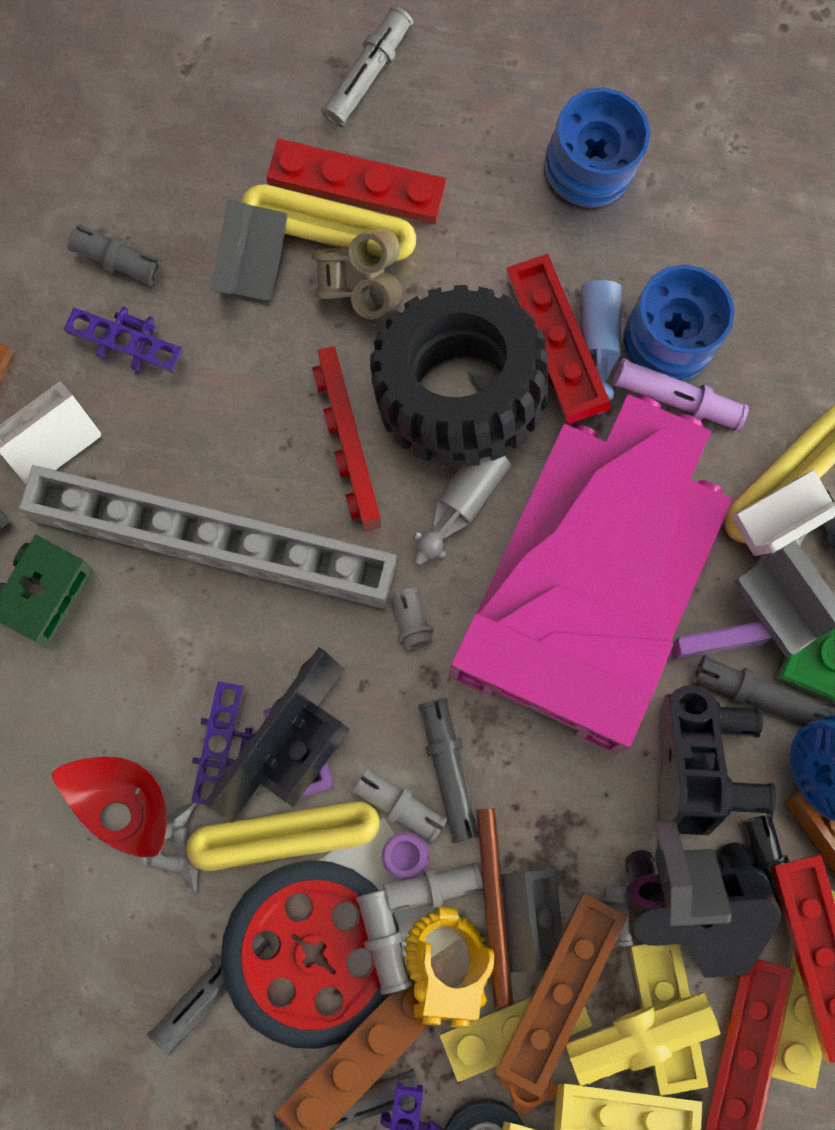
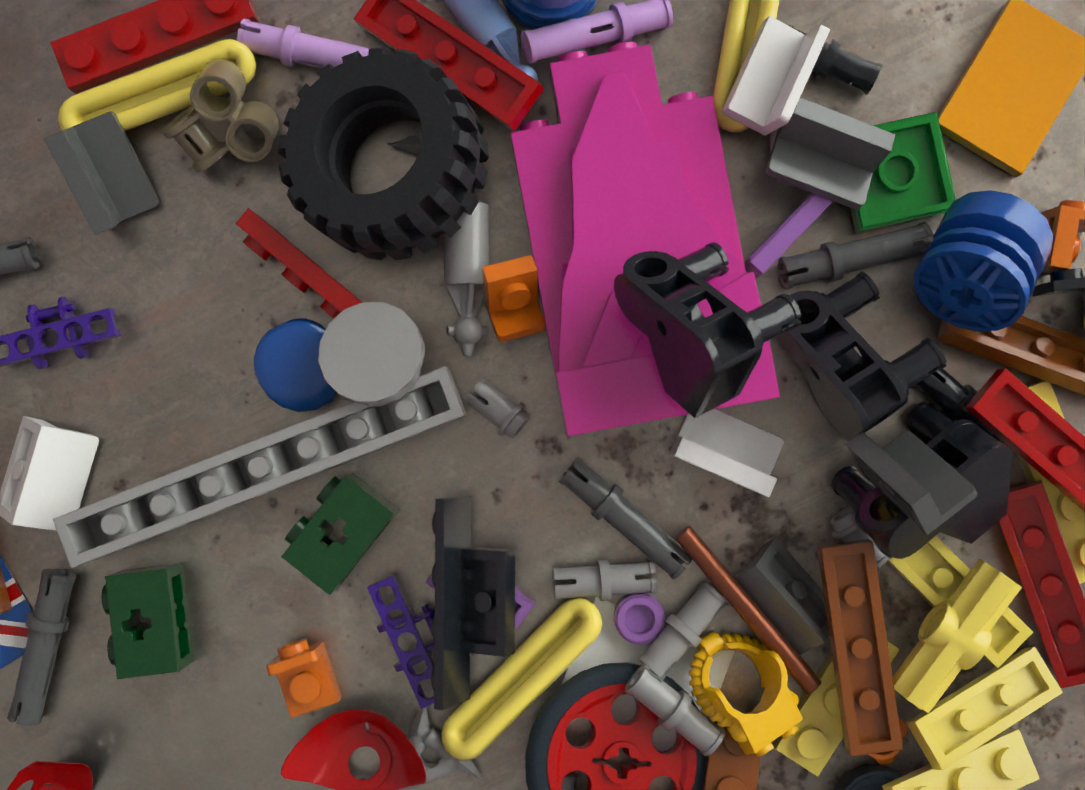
camera: 30 degrees left, 10 degrees up
none -> lavender pin [237,19,371,69]
none -> blue piece [254,318,337,412]
none -> orange bracket [266,638,342,718]
none -> dark green brick [281,473,400,595]
none -> light grey tile [318,302,425,406]
none -> orange bracket [482,255,546,342]
none -> black piece [614,242,801,418]
none -> white panel [669,409,784,497]

